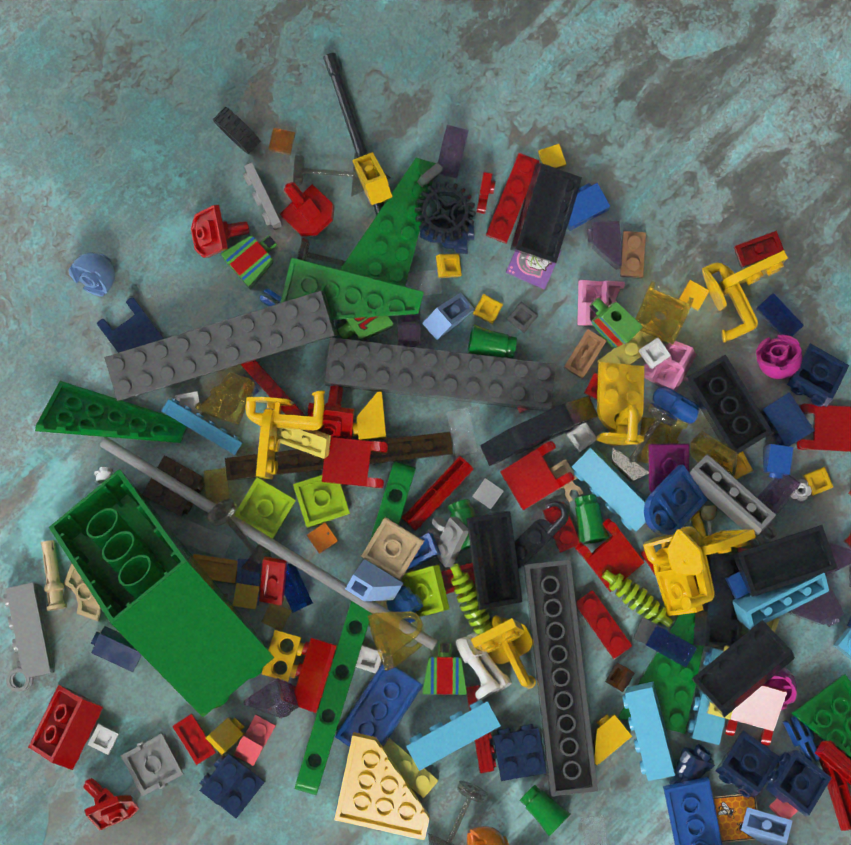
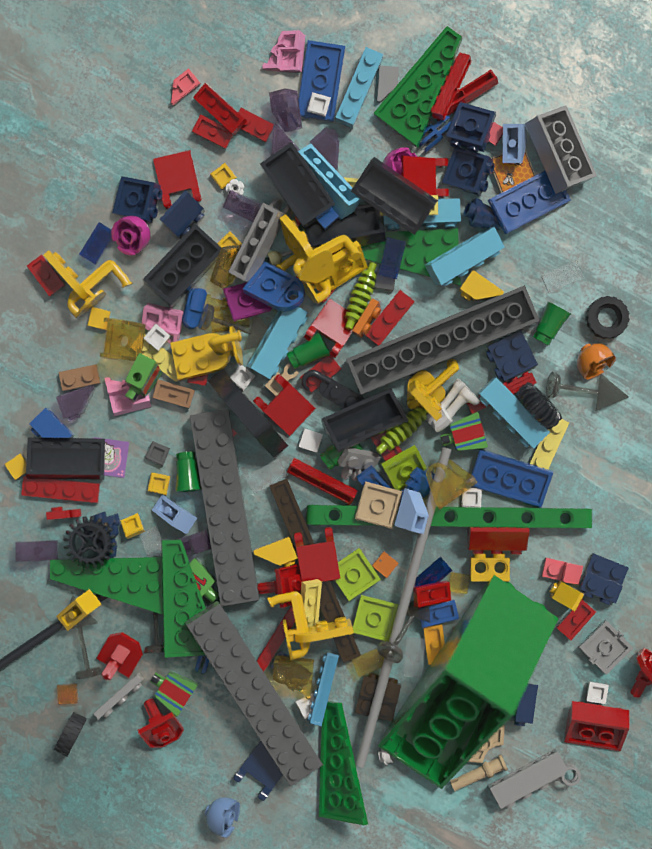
camera: 105 degrees left, 5 degrees up
yellow tile [233,583,260,609] -> none
clear purple slope [243,678,299,719] -> none
yellow plate [334,732,430,840] -> none
dark grey tile [417,162,443,188] -> none
reddish brown plate [605,662,635,692] -> none
blue slope [763,444,794,479] -> none
none -> orange plate [352,298,381,338]
none -> black gear [516,382,562,429]

